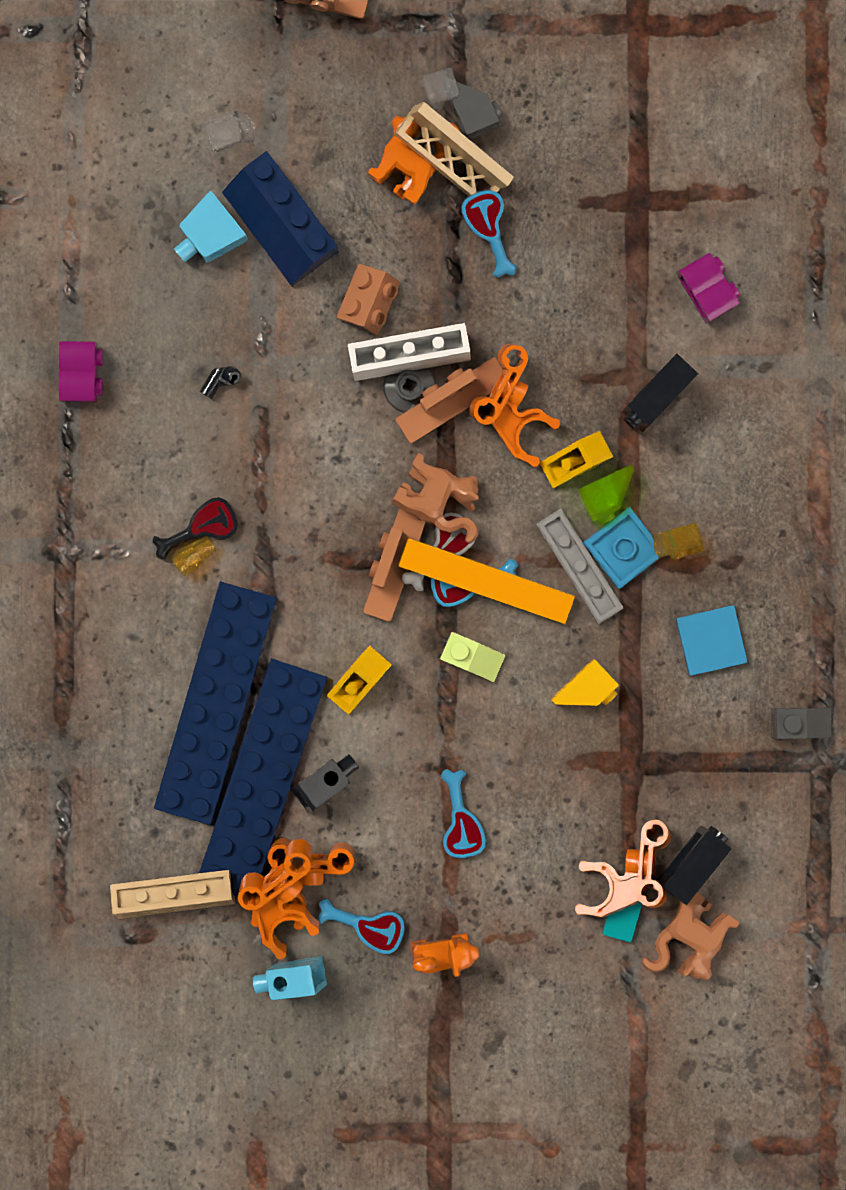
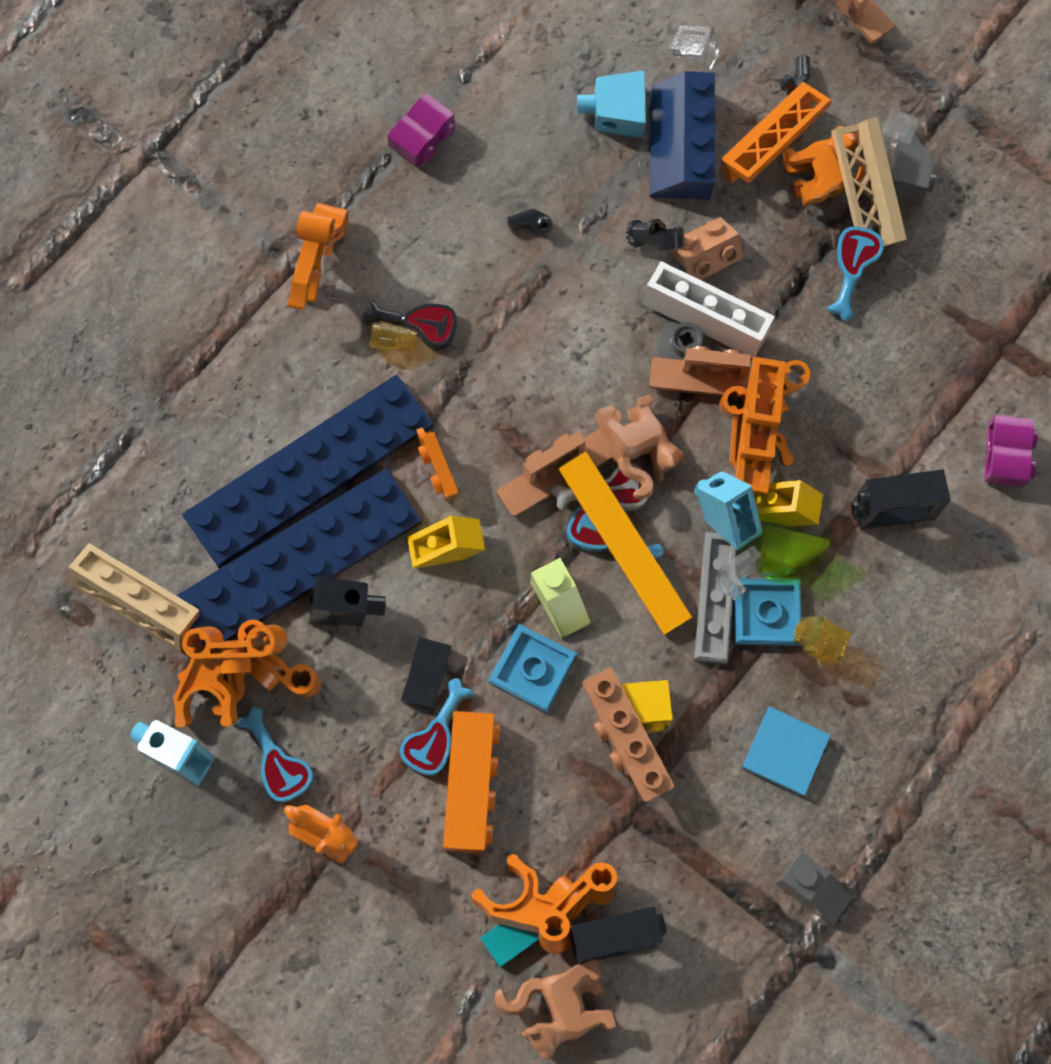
camera: 35 degrees right, 15 degrees down
none -> orange piece [288,203,349,311]
none -> black tile [401,637,451,711]
none -> orange hinge [416,428,458,501]
none -> orange brick [443,711,500,854]
none -> dark azure tile [488,624,578,714]
none -> nougat bracket [582,668,674,802]
none -> black connector [625,219,686,251]
none -> medium azure torso [694,472,763,550]
none -> clear bracket [716,545,761,601]
none -> orange fence [721,82,831,184]
none -> orange slope [735,357,786,496]
none -> black arm [779,55,811,94]

